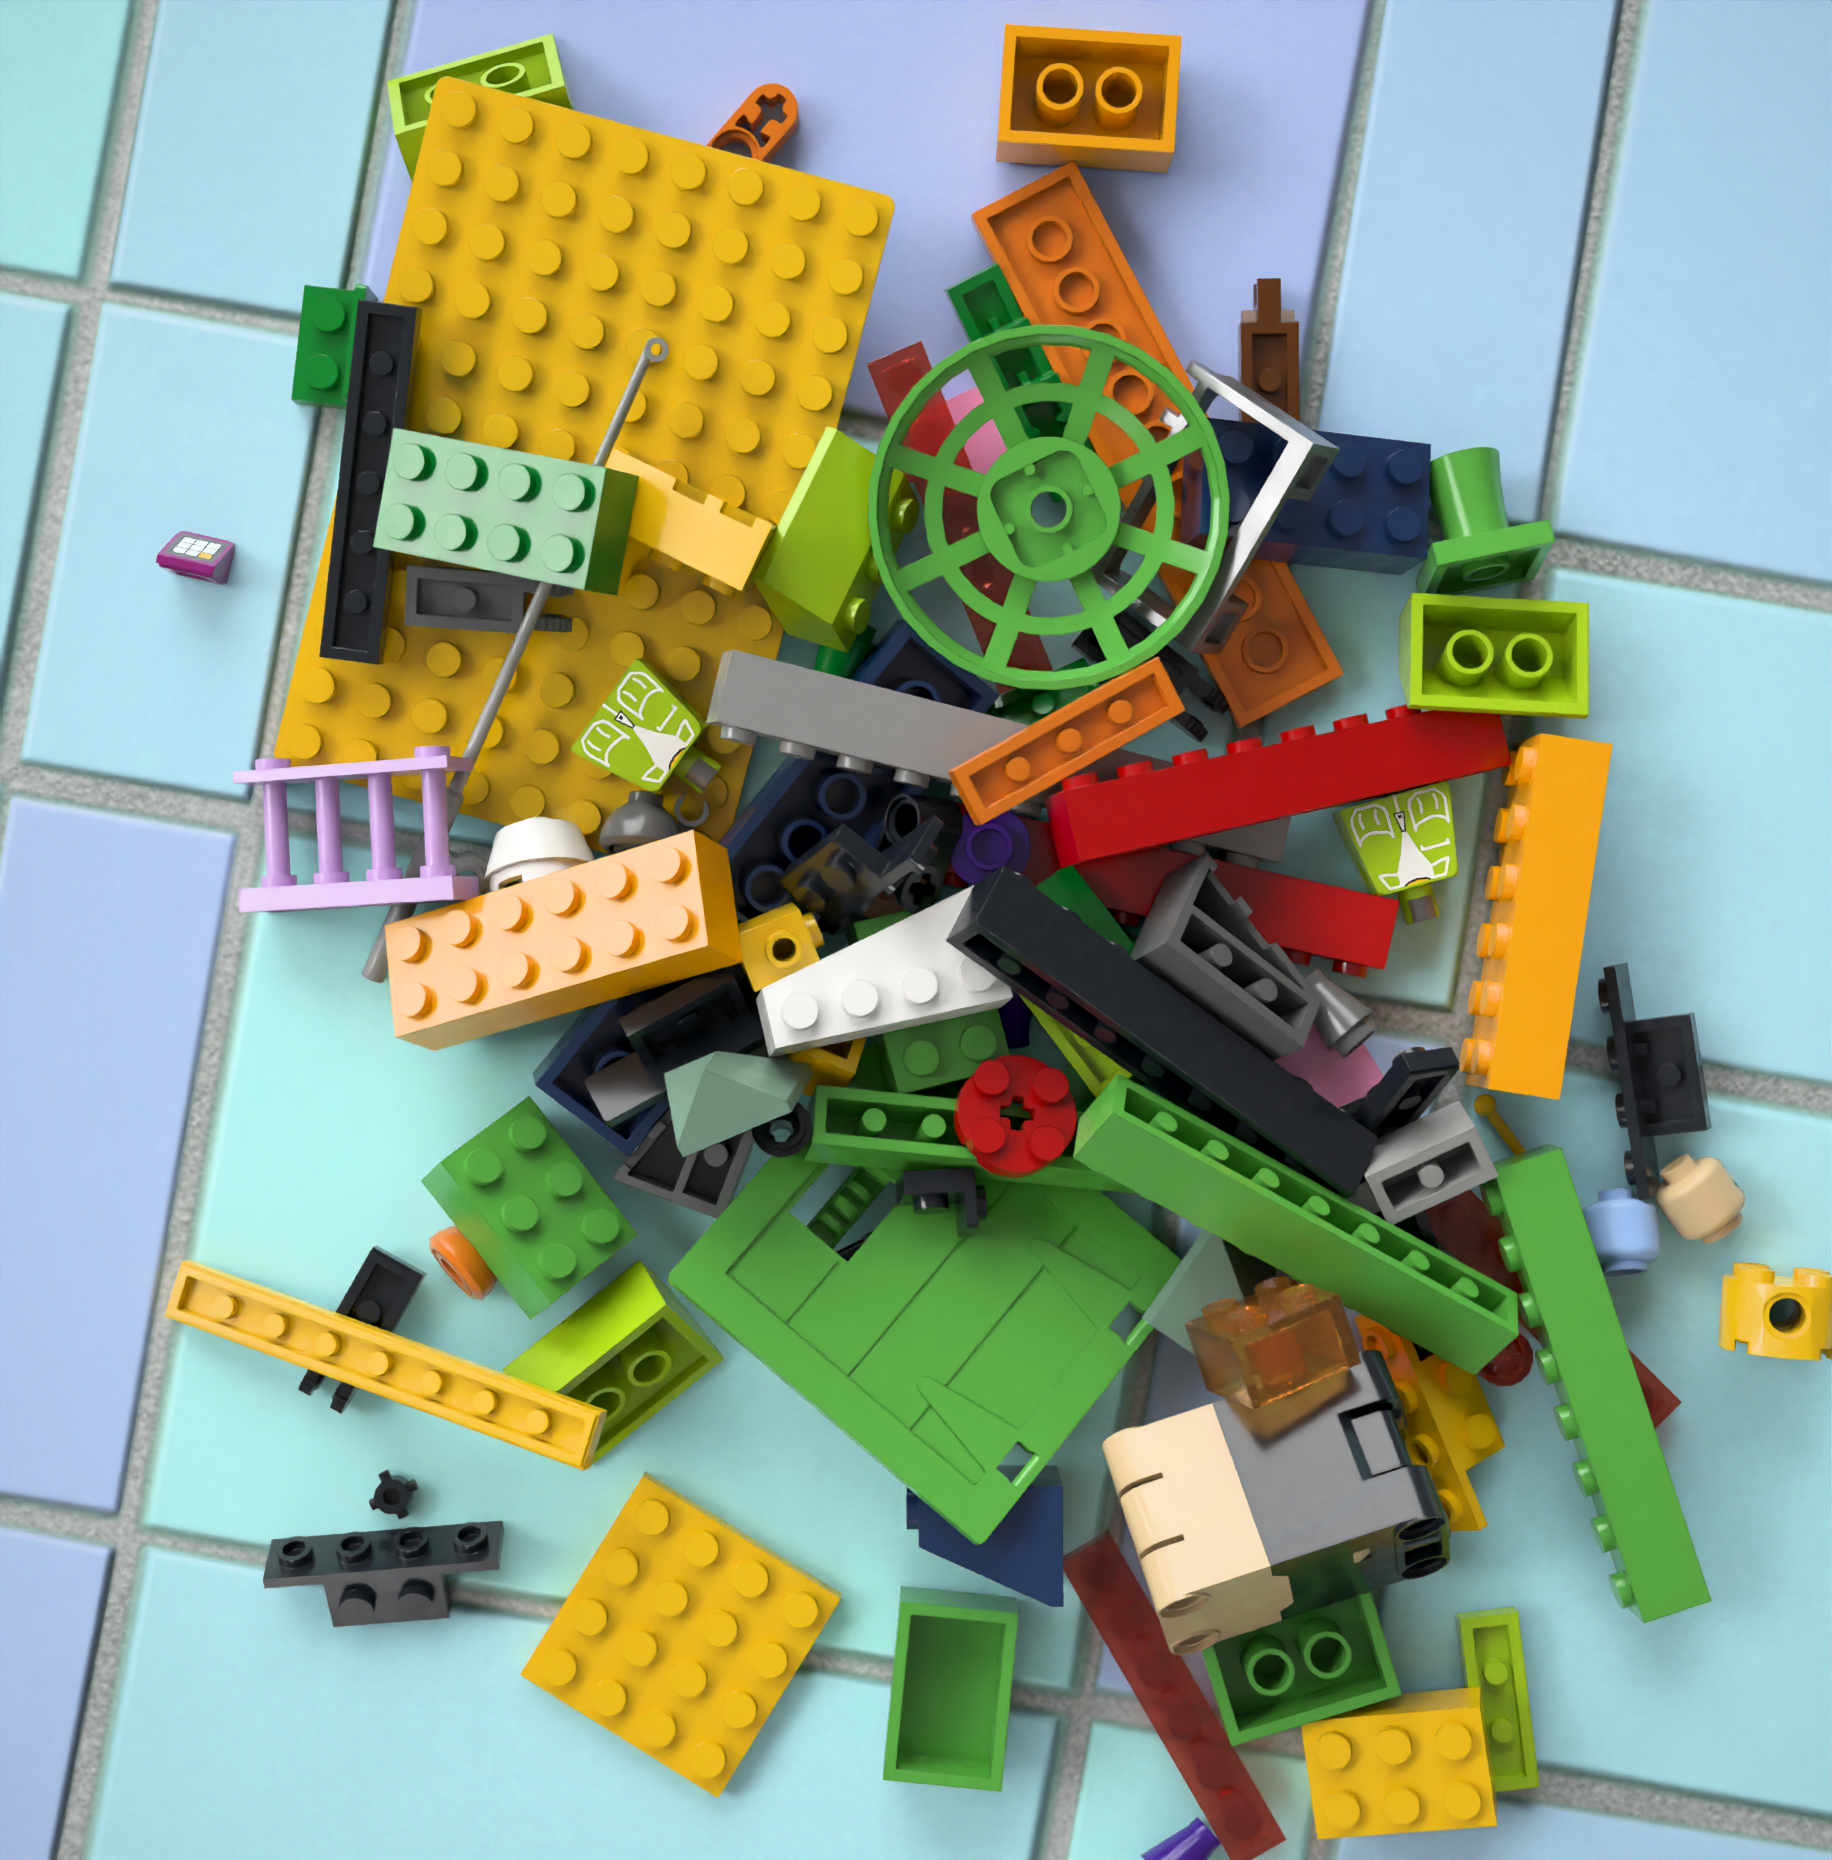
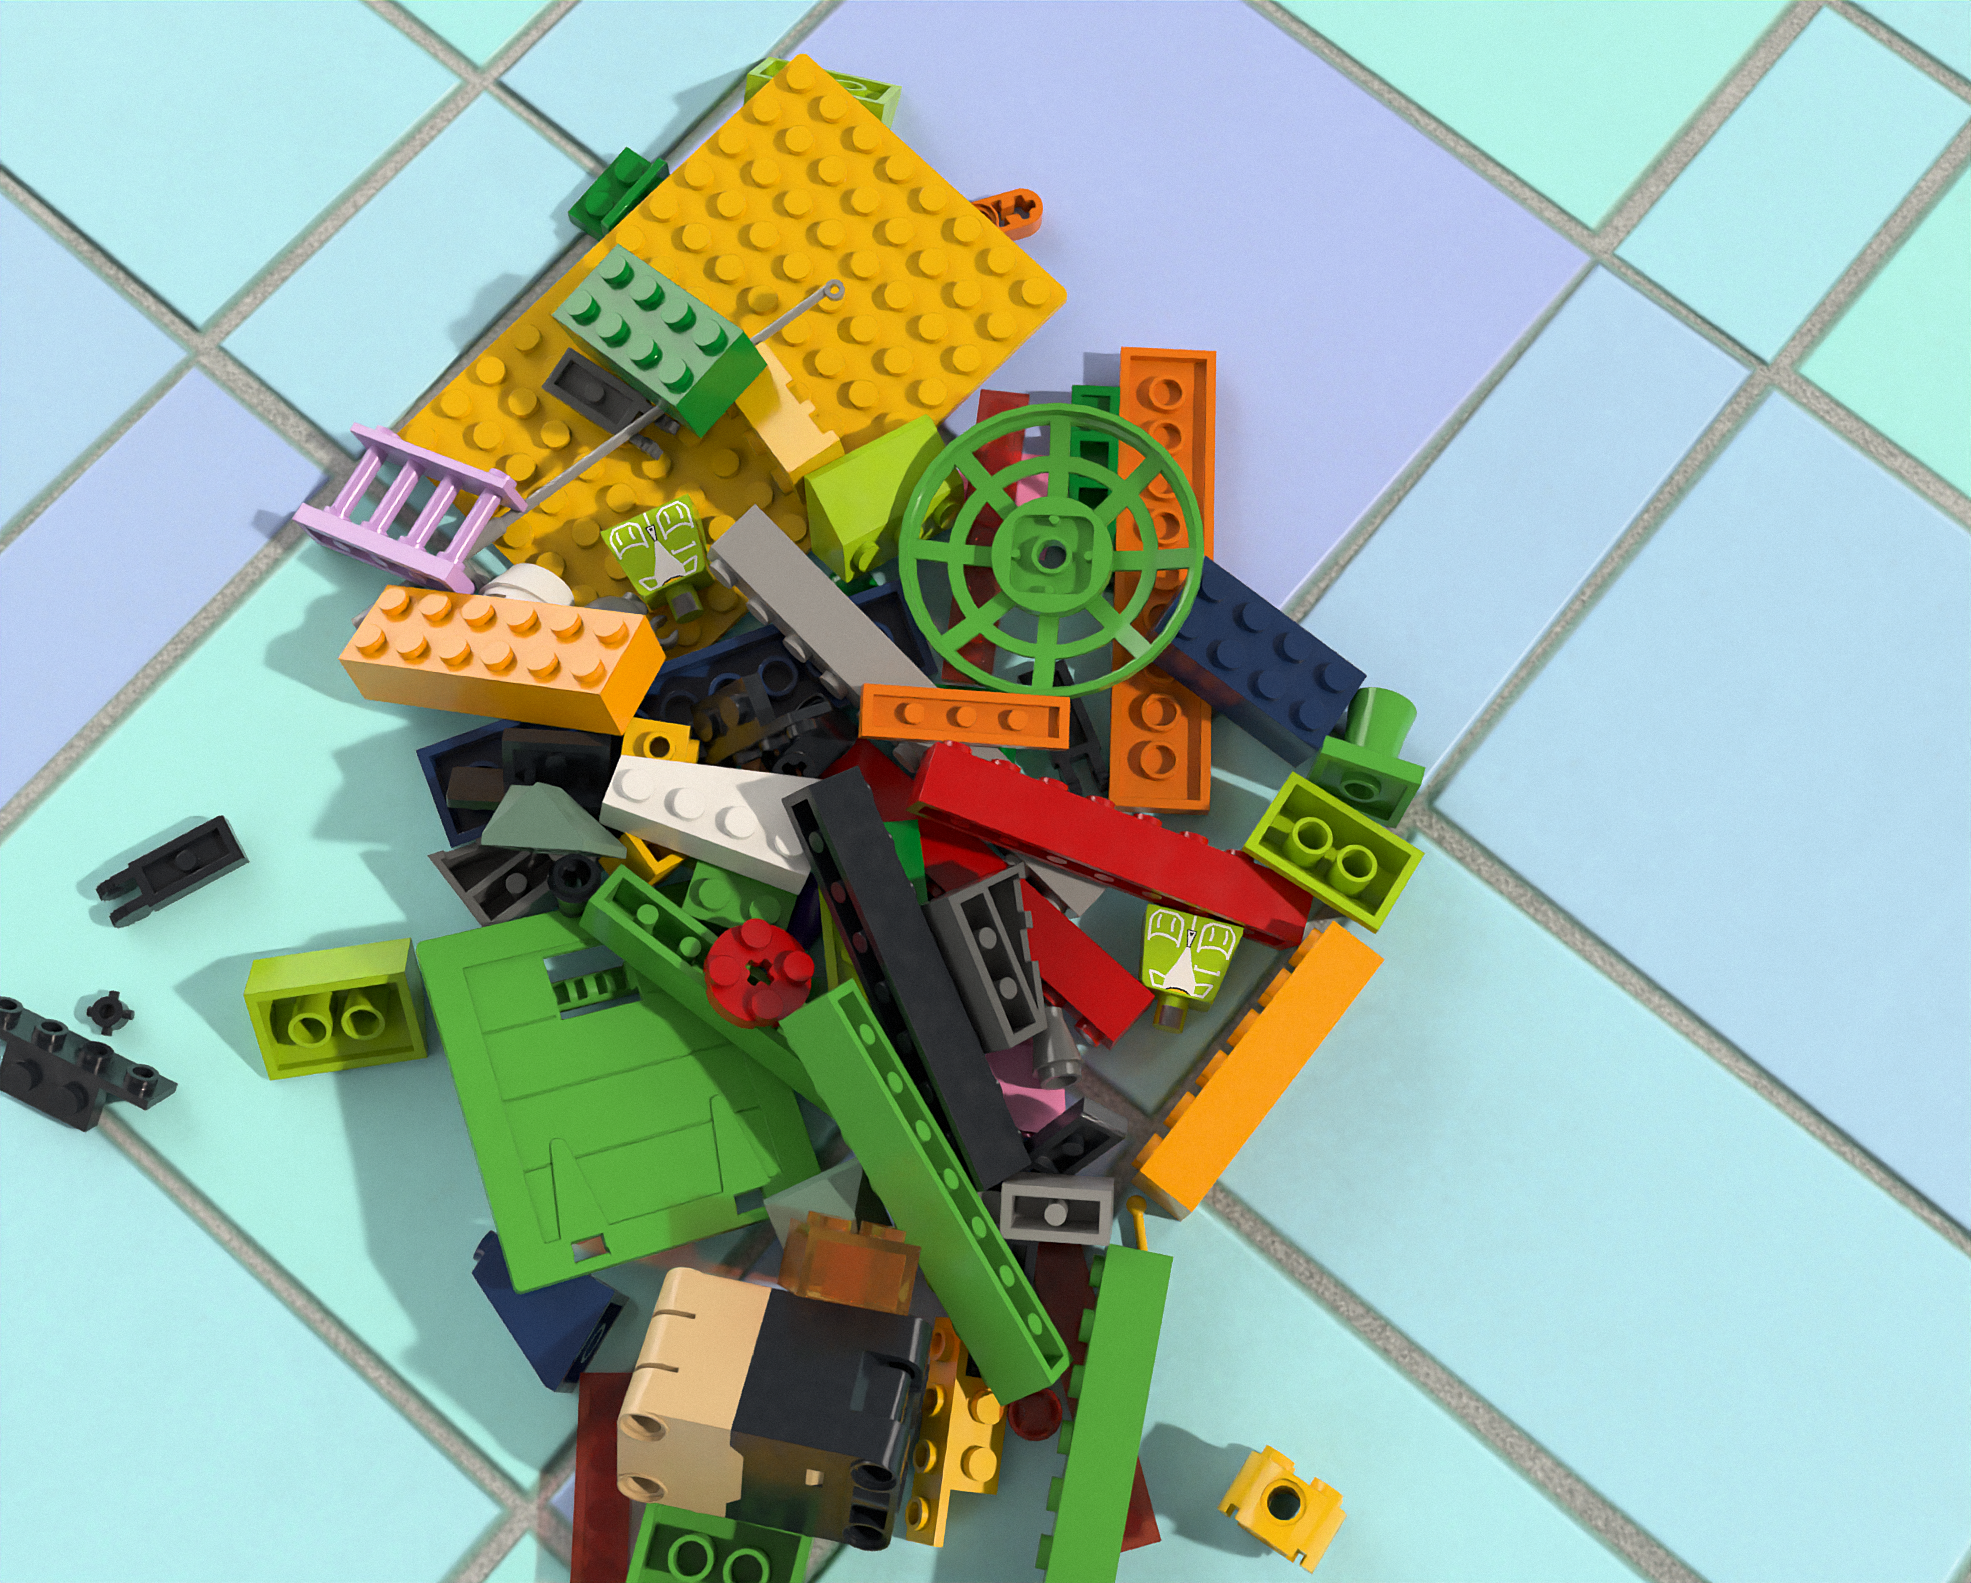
camera: 30 degrees right, 15 degrees down
magenta slope [155,531,235,585] -> none
yellow tile [165,1260,608,1470] -> none
black plate [319,299,422,665] -> none
bright green brick [421,1096,638,1320] -> none
orange brick [429,1226,498,1300] -> none
yellow plate [520,1472,842,1798] -> none
bright green piece [883,1586,1019,1792] -> none
black bracket [895,1168,987,1237] -> none
dark purple piece [950,810,1031,885] -> none
light orange brick [995,24,1182,173] -> none
flat silver hinge [1091,360,1340,654] -> none
reddish brown hinge [1238,278,1300,424] -> none
light blue head [1582,1188,1661,1276] -> none
black bracket [1598,963,1712,1200] -> none
tan head [1655,1154,1745,1244] -> none

